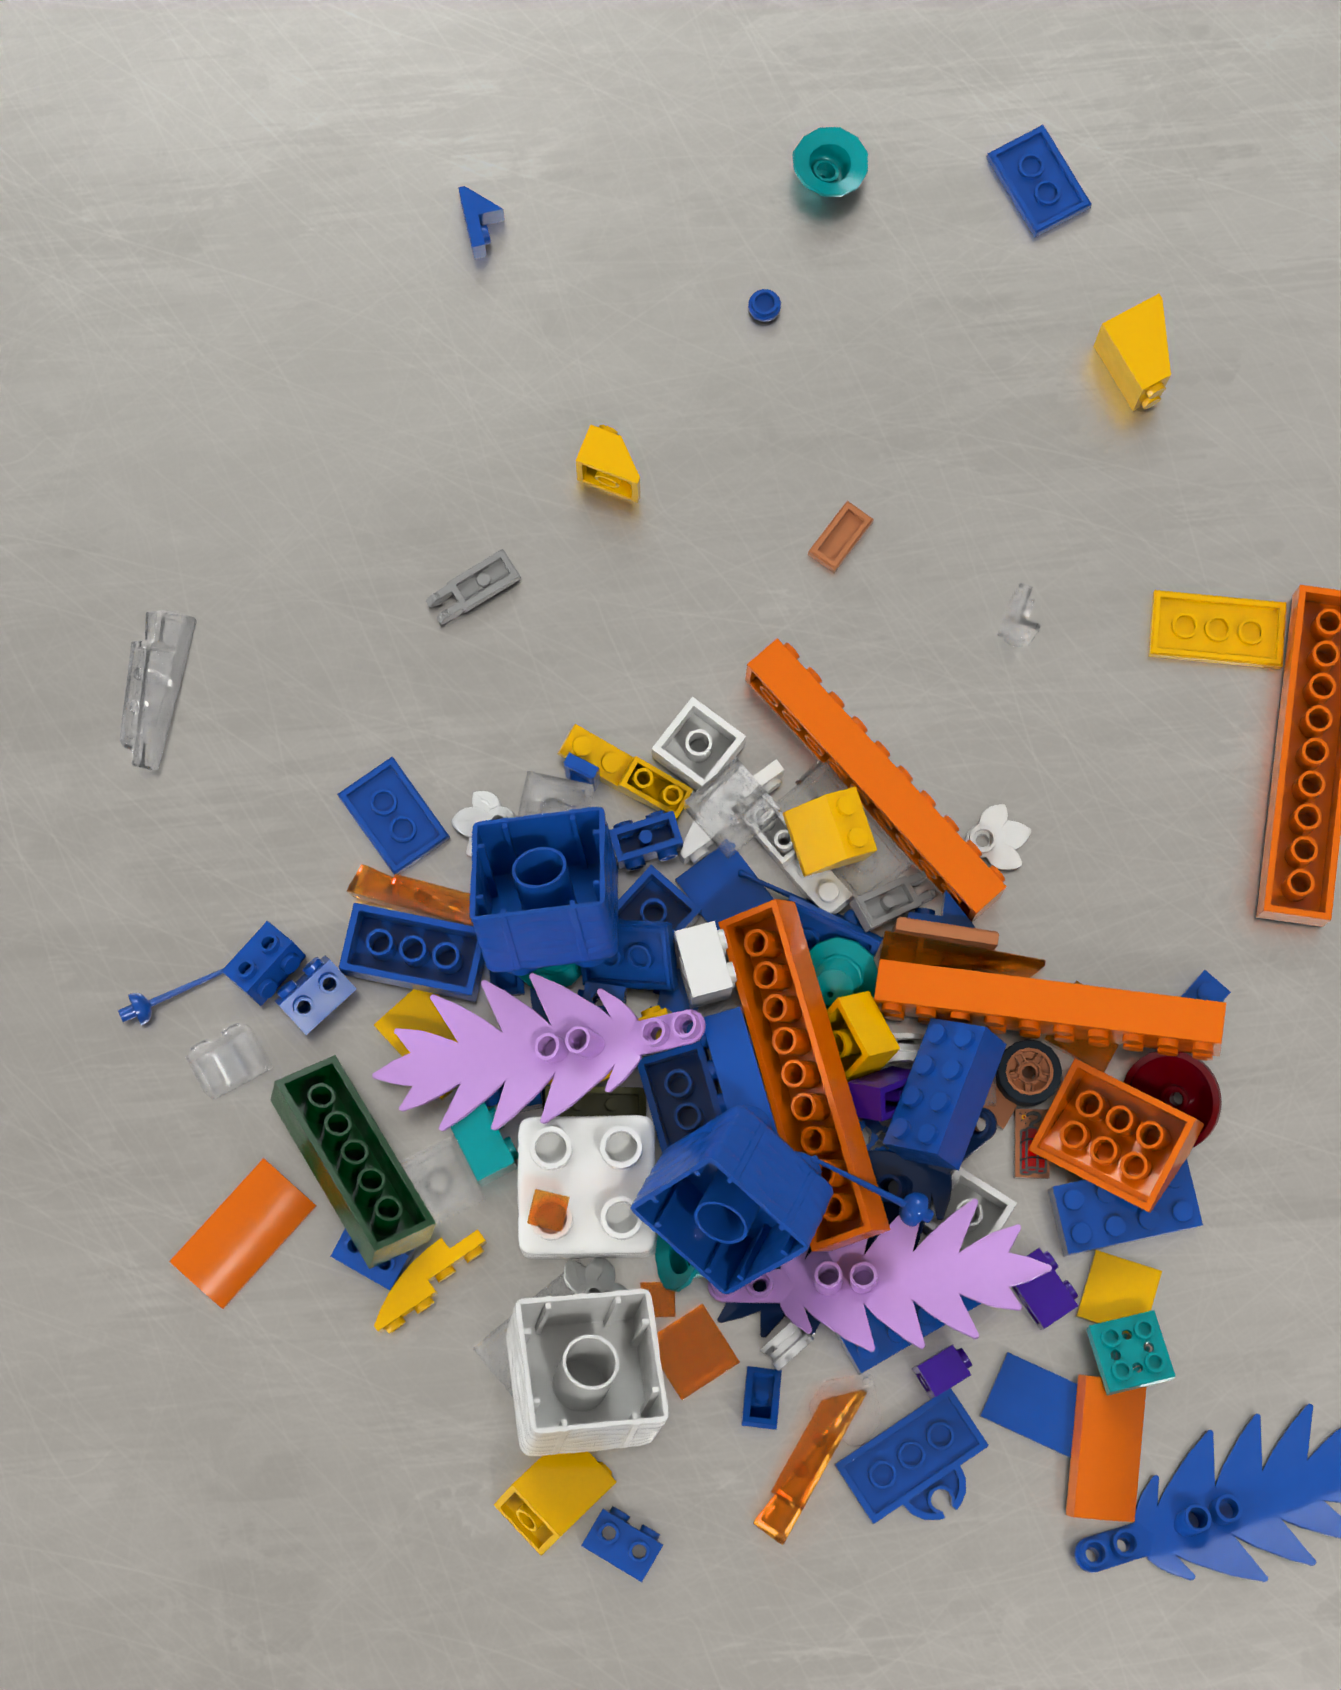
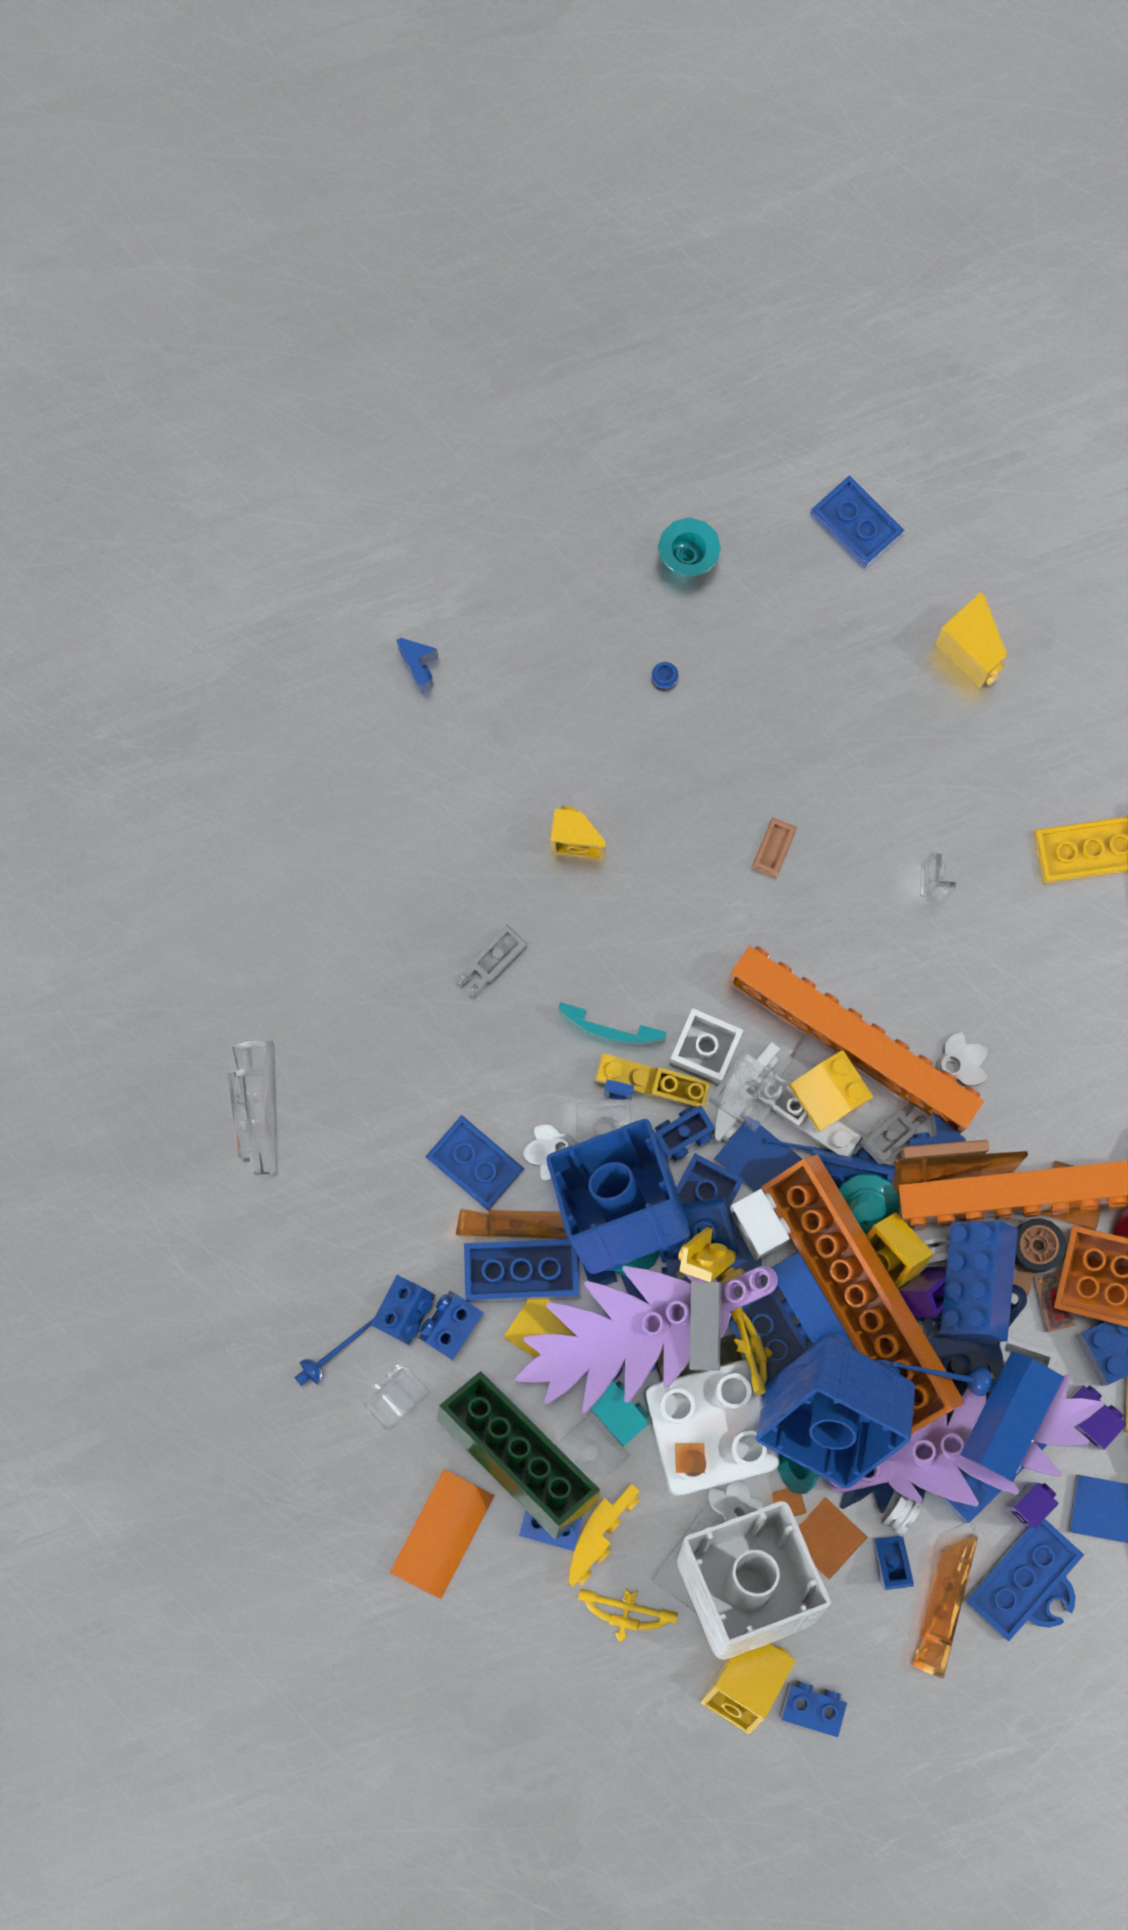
camera: 10 degrees left, 0 degrees up
none -> teal slope [559,1002,667,1047]
none -> yellow piece [578,1588,678,1642]
none -> yellow bracket [679,1227,736,1282]
none -> light grey tile [689,1282,722,1371]
none -> yellow piece [731,1307,773,1395]
none -> blue slope [960,1351,1065,1482]

